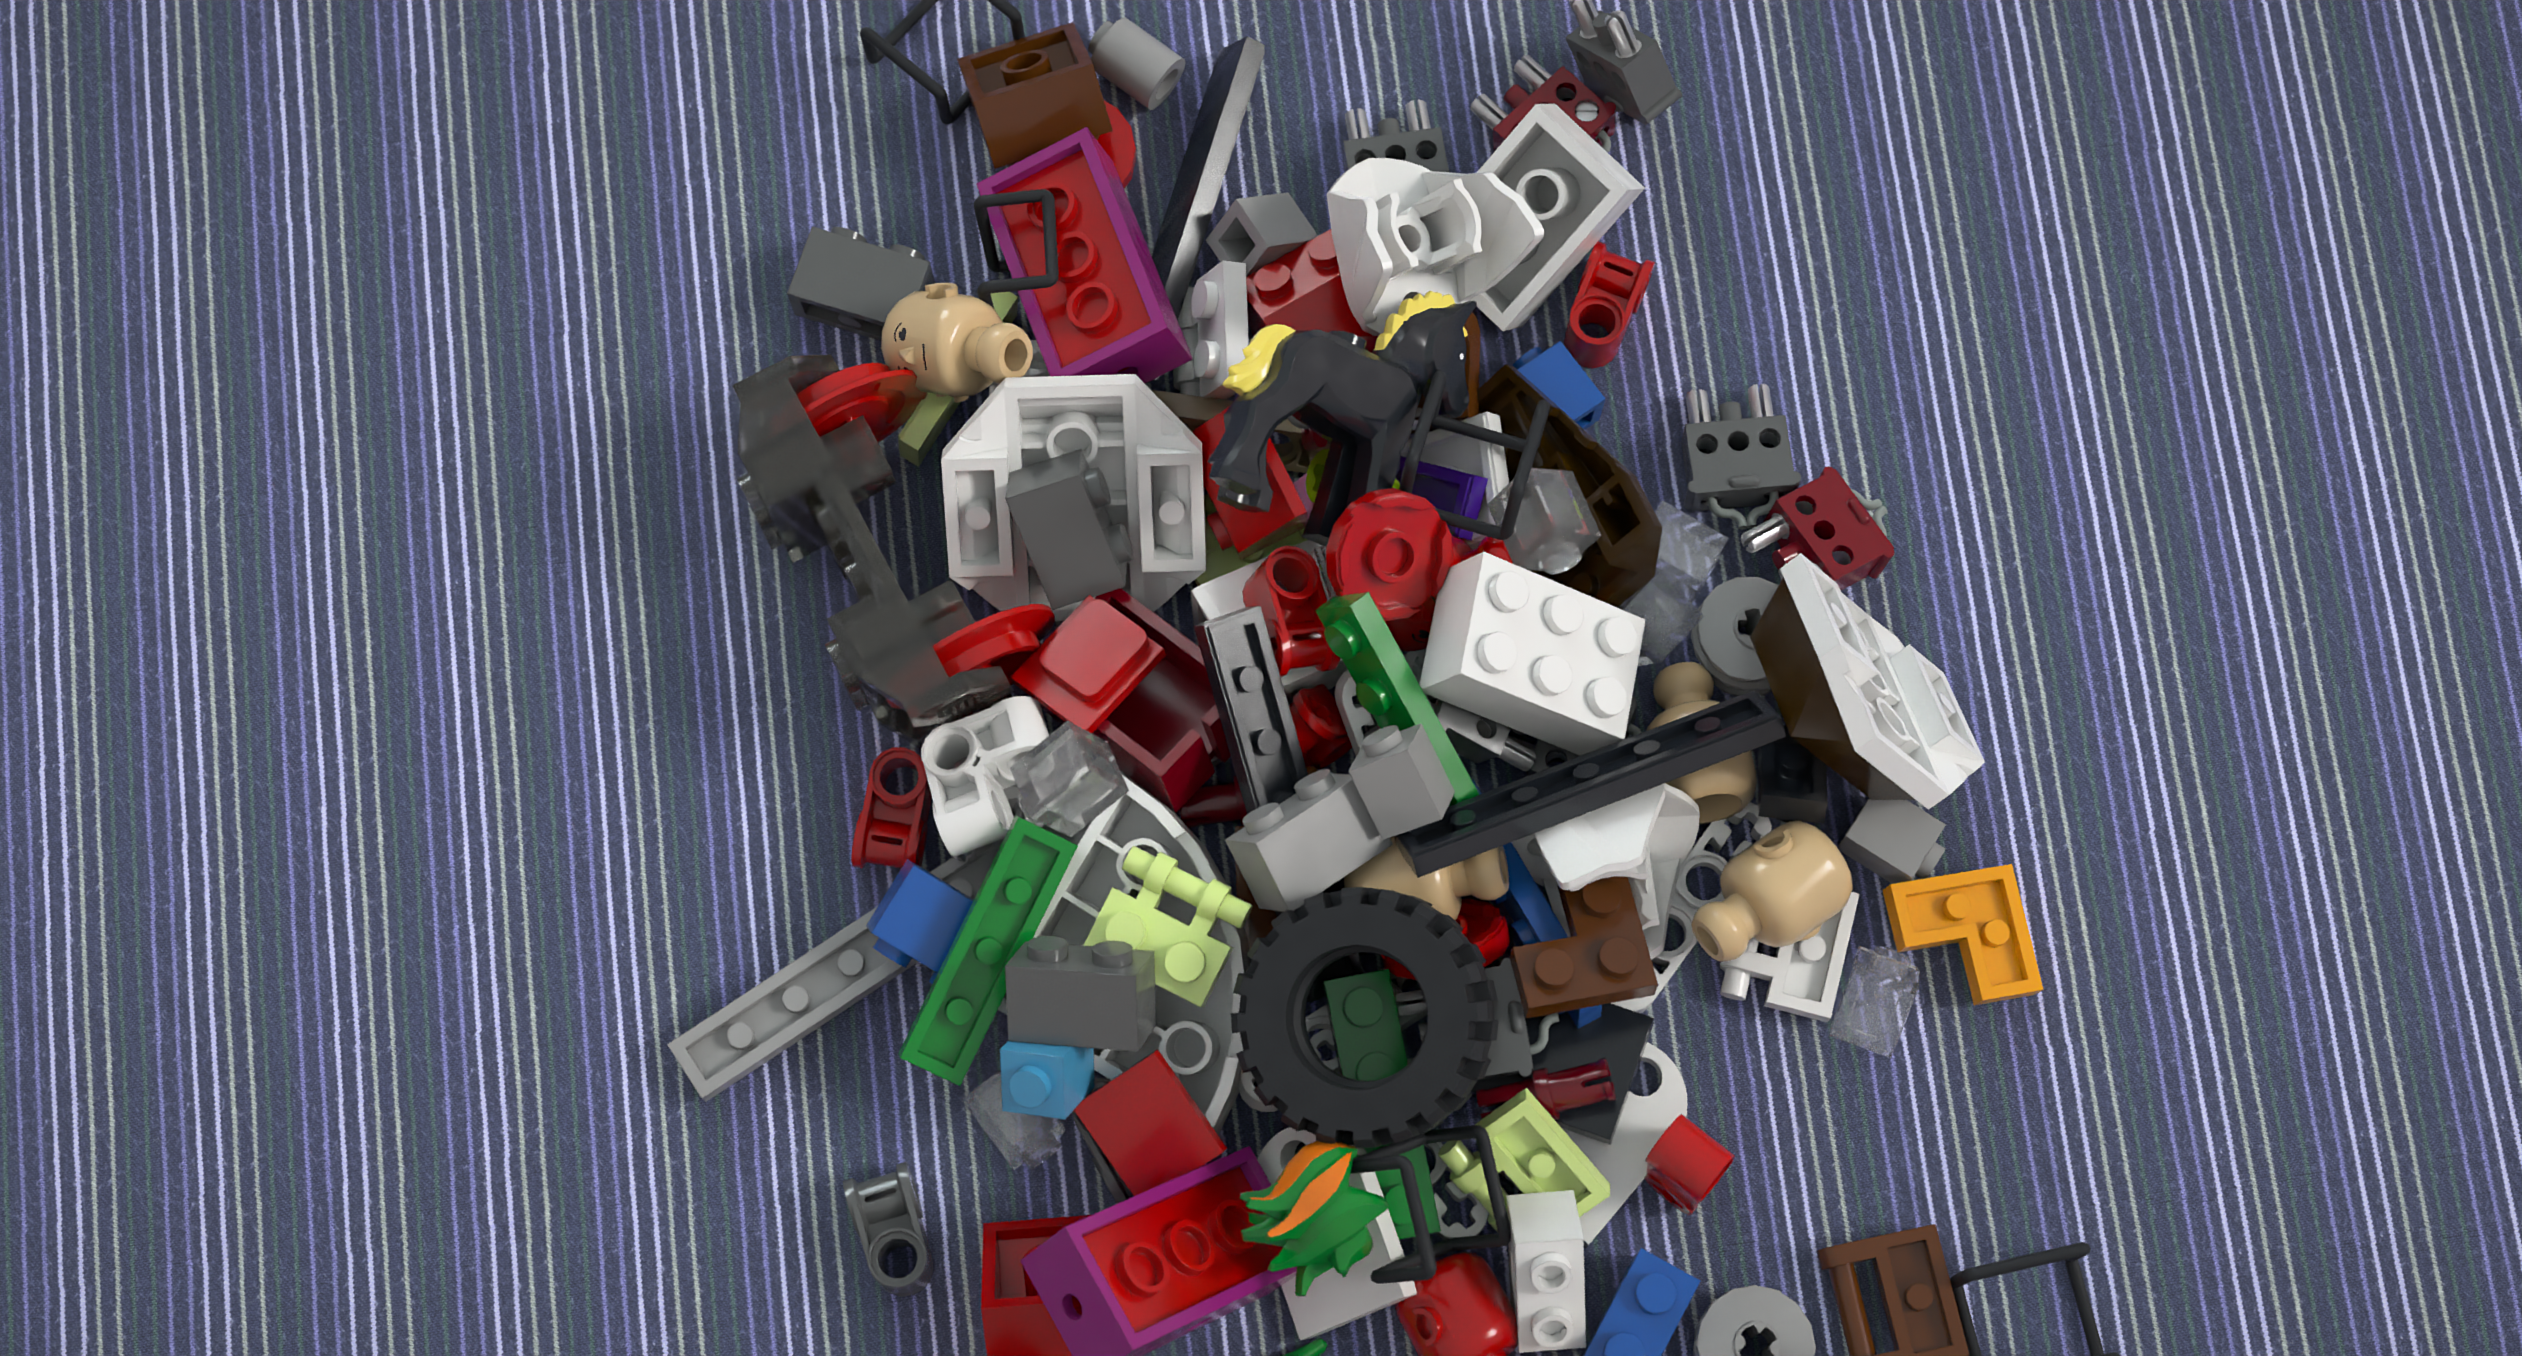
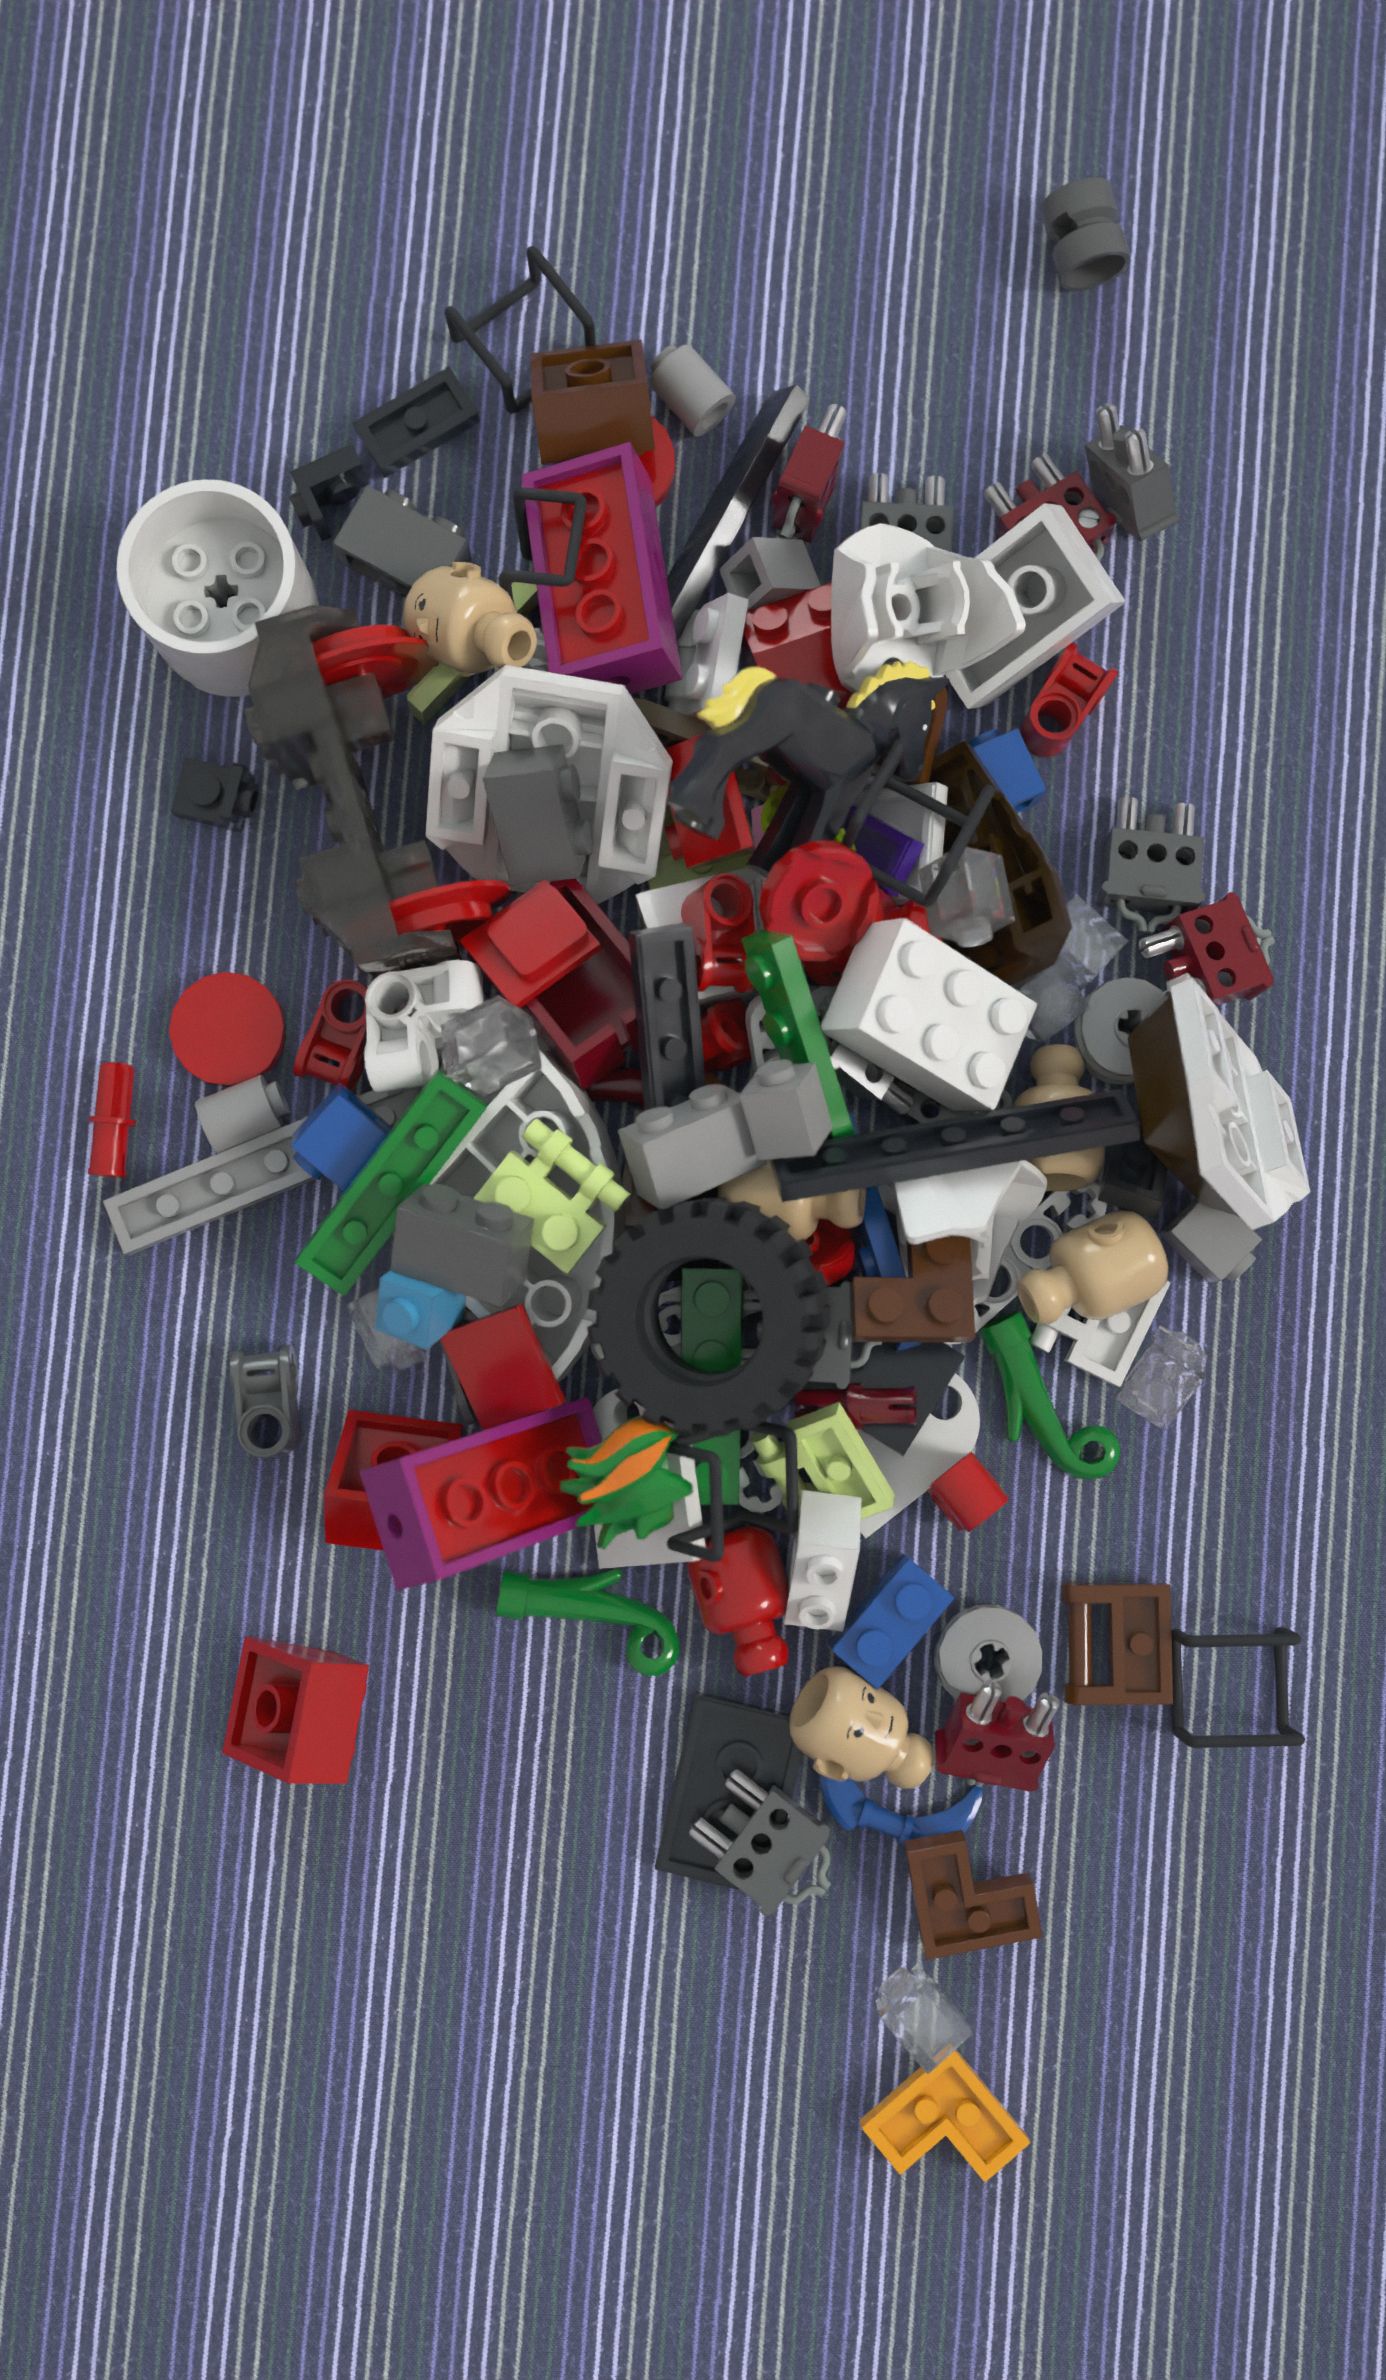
camera: 10 degrees right, 10 degrees up
light orange plate [1882,864,2044,1005] -> none
none -> red axle [88,1062,136,1178]
none -> white brick [117,480,319,697]
none -> red tile [169,972,286,1087]
none -> black bracket [171,757,259,833]
none -> light grey brick [195,1075,290,1154]
none -> black bracket [289,444,369,541]
none -> black plate [352,366,480,479]
none -> dark red piece [771,404,847,543]
none -> green plant [978,1310,1120,1480]

